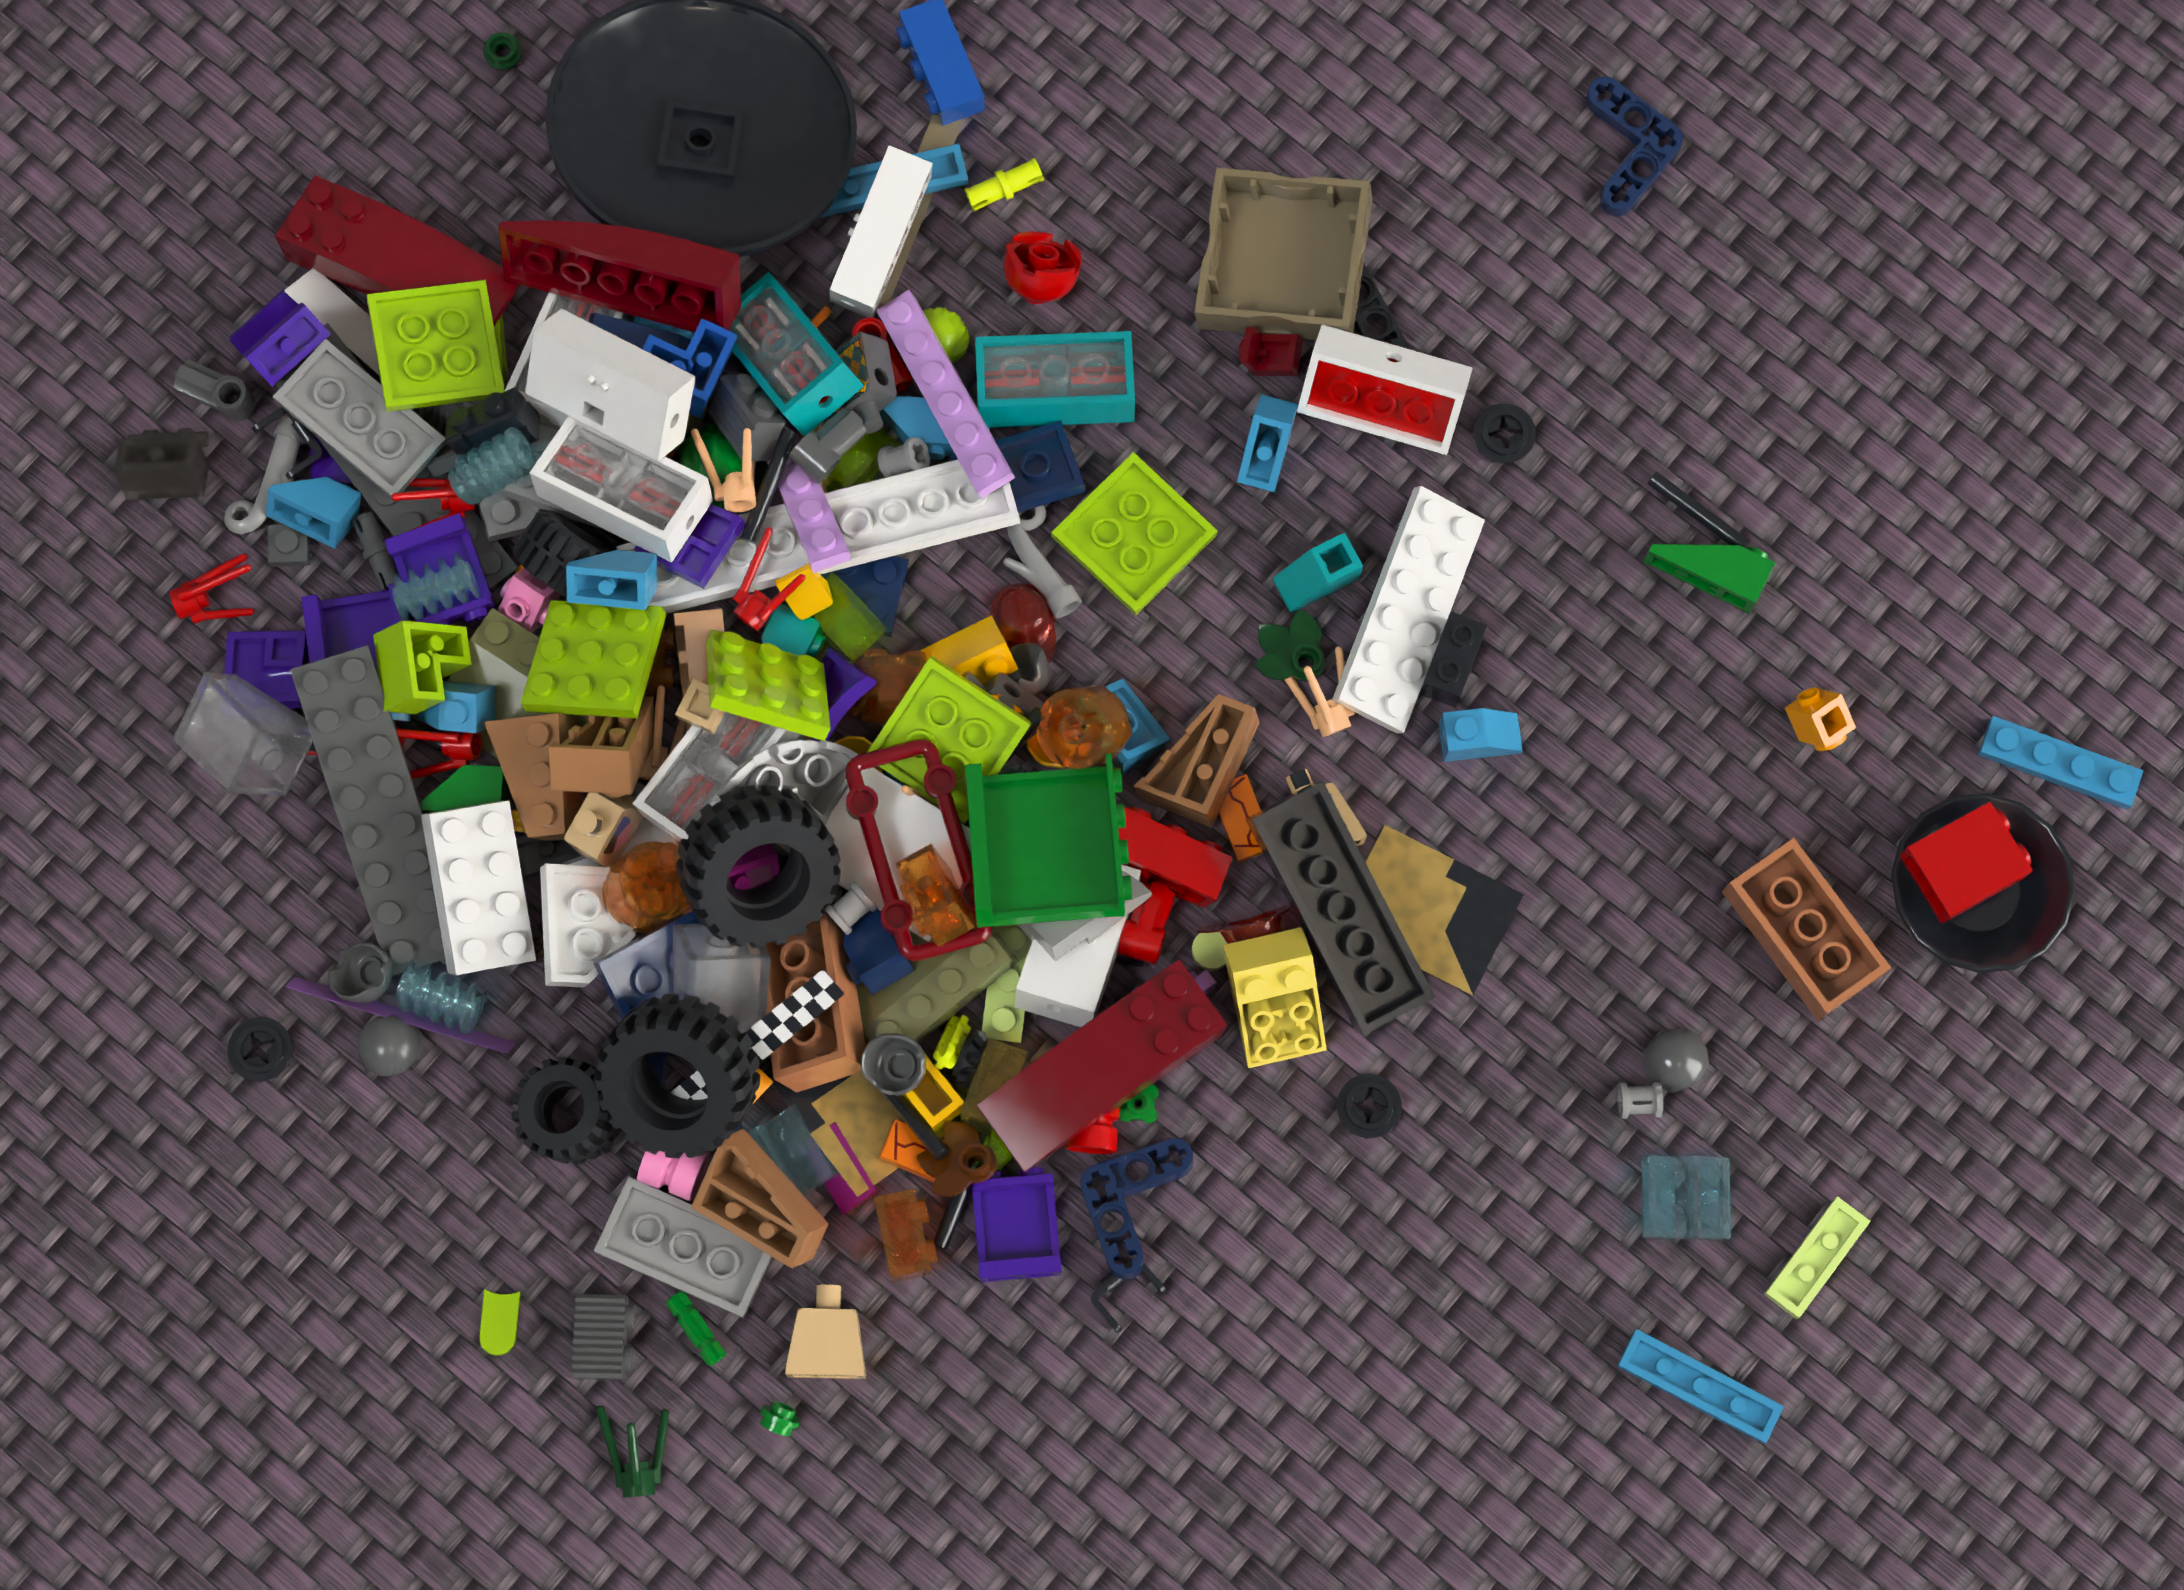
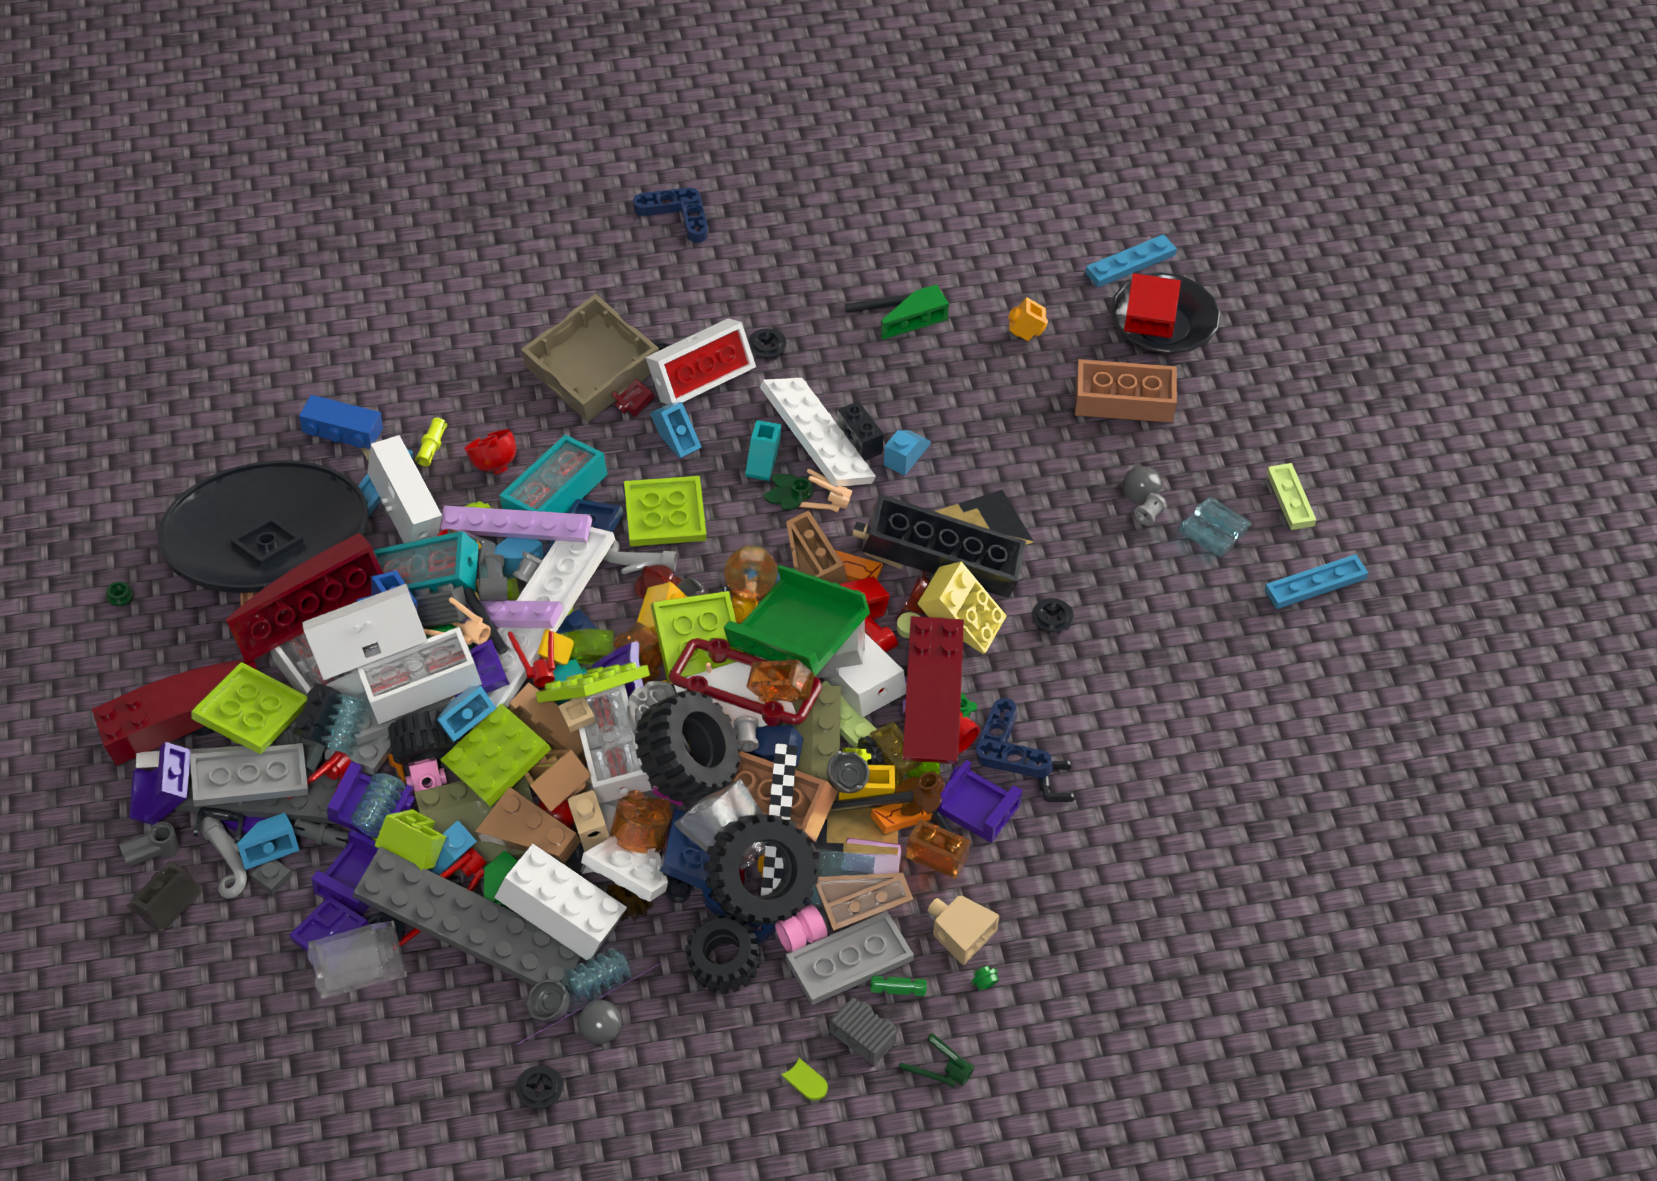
camera: 50 degrees left, 25 degrees down
red plant [170,553,254,624] -> none

